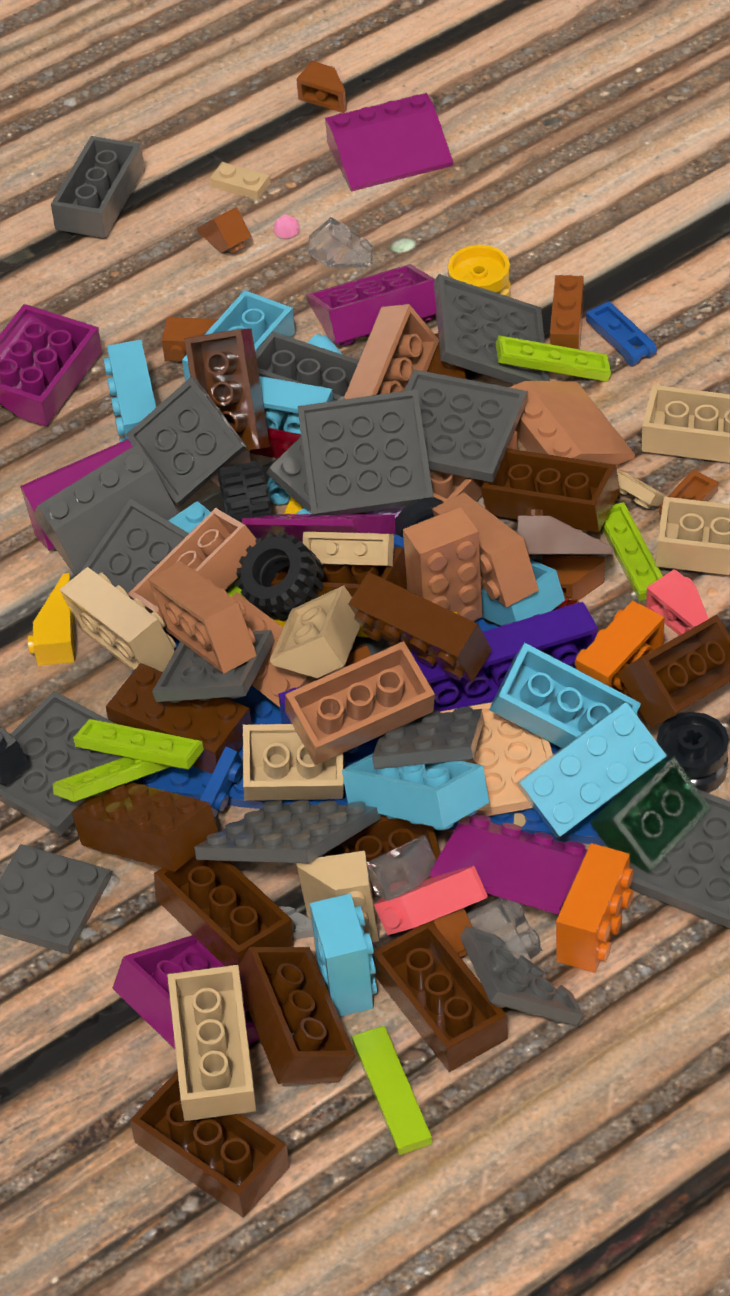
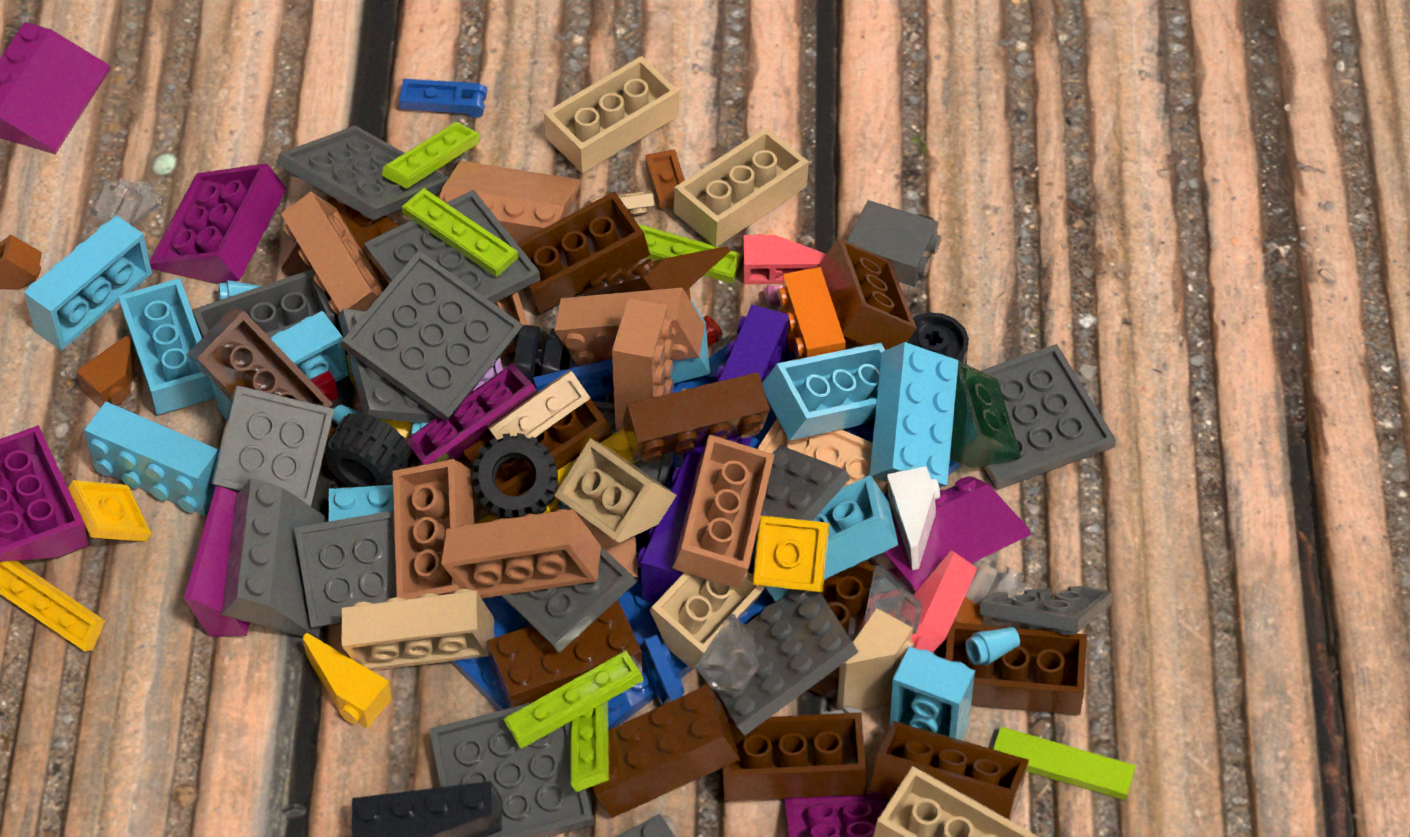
camera: 55 degrees left, 5 degrees up
bright pink piece [274,214,300,239] -> none
yellow wheel [447,245,511,297] -> none
dark orange brick [550,275,584,350] -> none
orange brick [556,843,634,973] -> none
none -> medium azure brick [24,215,152,351]
none -> yellow tile [68,480,152,542]
none -> lime tile [402,188,518,277]
none -> clear slope [695,614,760,692]
none -> yellow tile [753,516,830,592]
none -> white slope [887,466,940,570]
none -> medium azure cone [966,627,1020,666]

